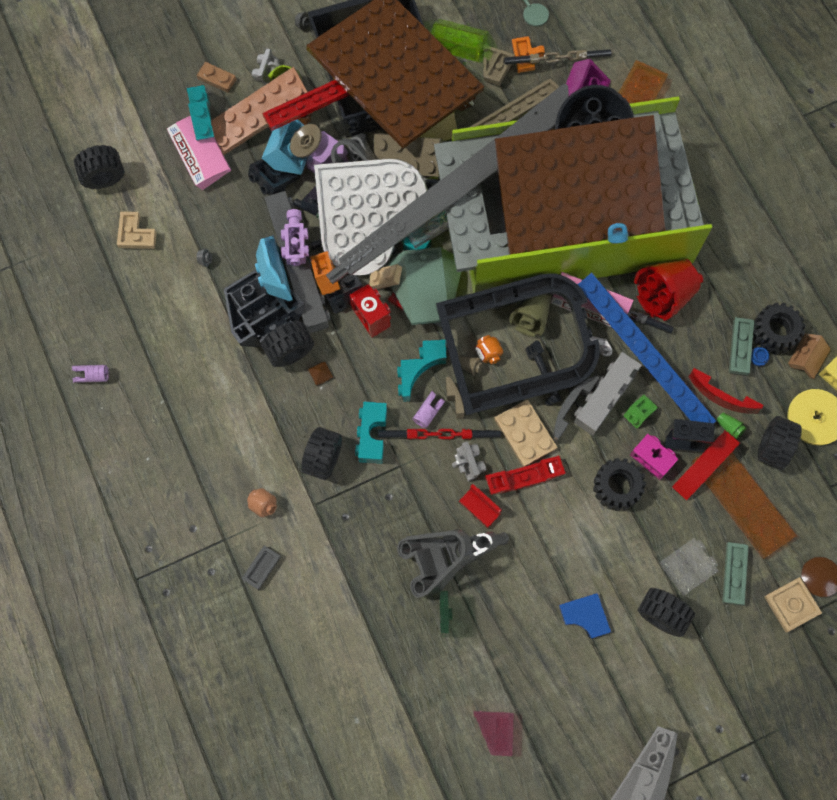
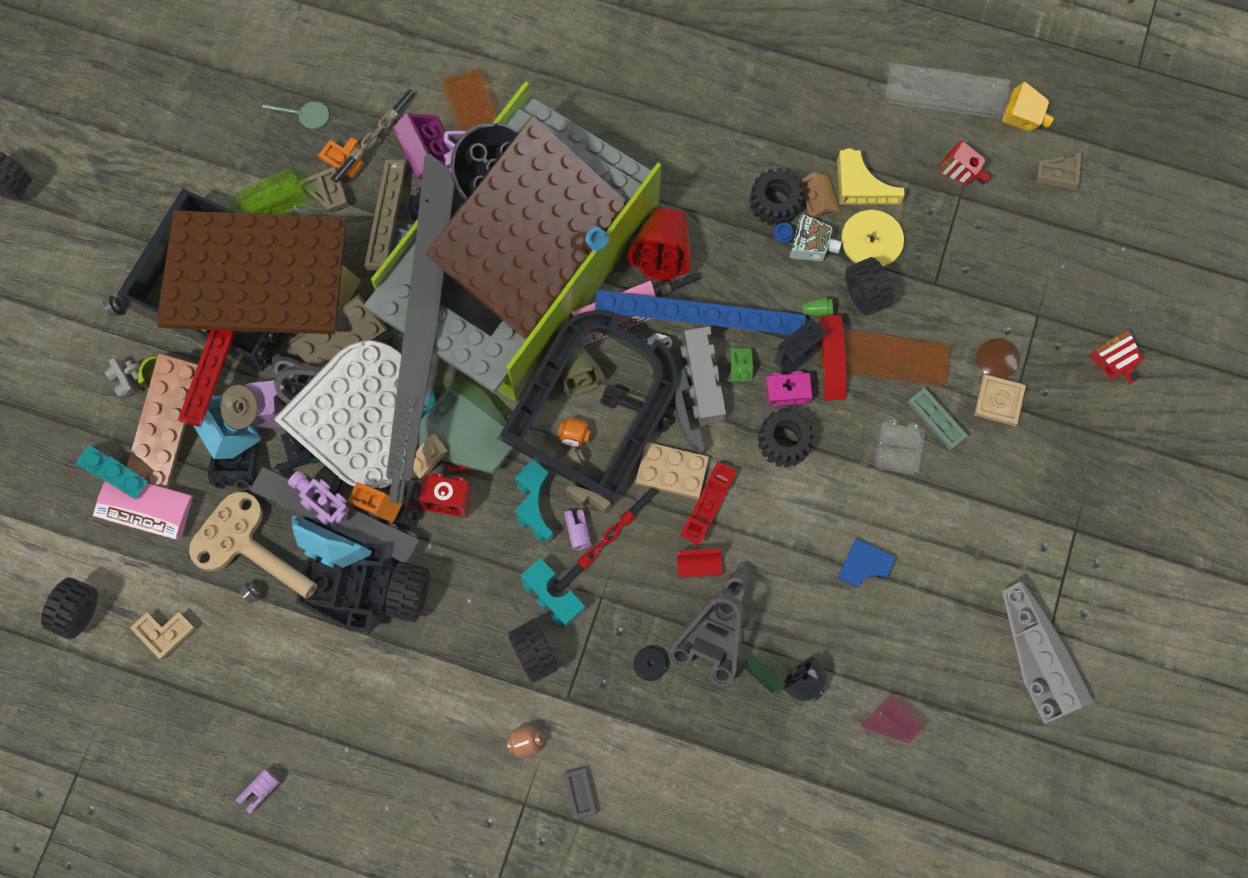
camera: 50 degrees left, 0 degrees up
medium nougat plate [197,62,237,93] -> none
reddish brown slope [308,361,333,386] -> none
light grey hips [452,442,486,481] -> none
black tyre [637,588,696,637] -> none
red slope [688,368,764,414] -> none
sand green plate [729,317,754,375] -> none
none -> tan piece [189,492,317,599]
none -> black piece [634,647,667,681]
none -> black cylinder [782,657,827,702]
none -> torso [790,214,842,261]

